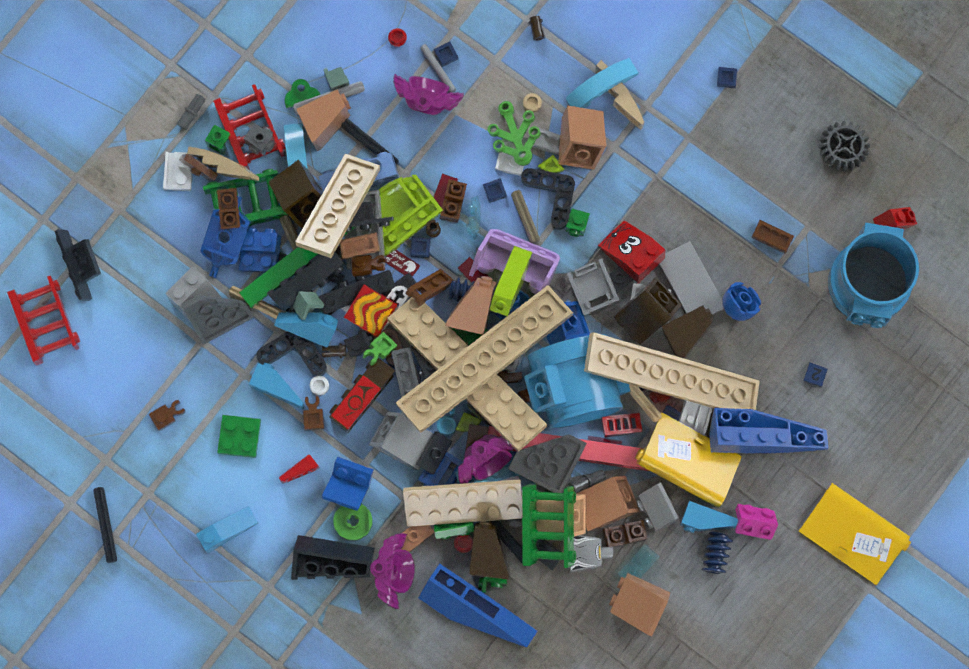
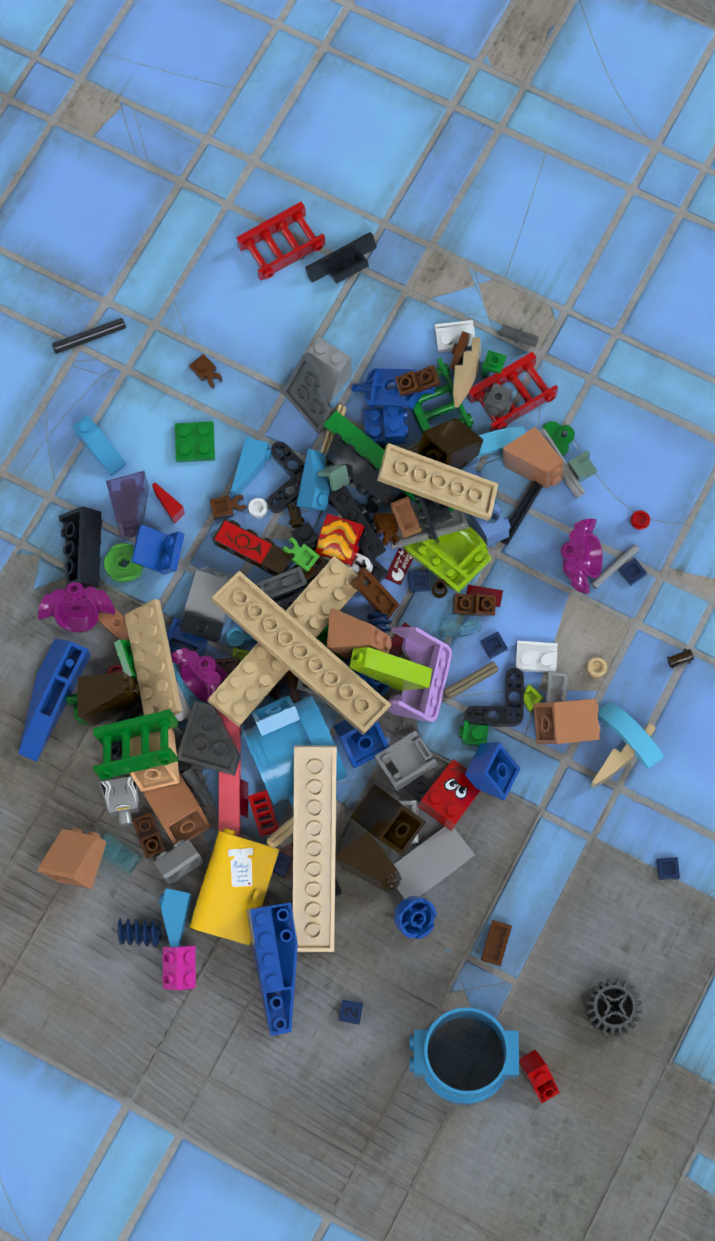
camera: 85 degrees right, 5 degrees down
bright green plant [487,101,541,166] -> none
white plate [679,400,713,436] -> none
yellow door [799,483,911,585] -> none
none -> clear purple slope [106,471,150,538]
none -> blue slope [465,742,520,800]

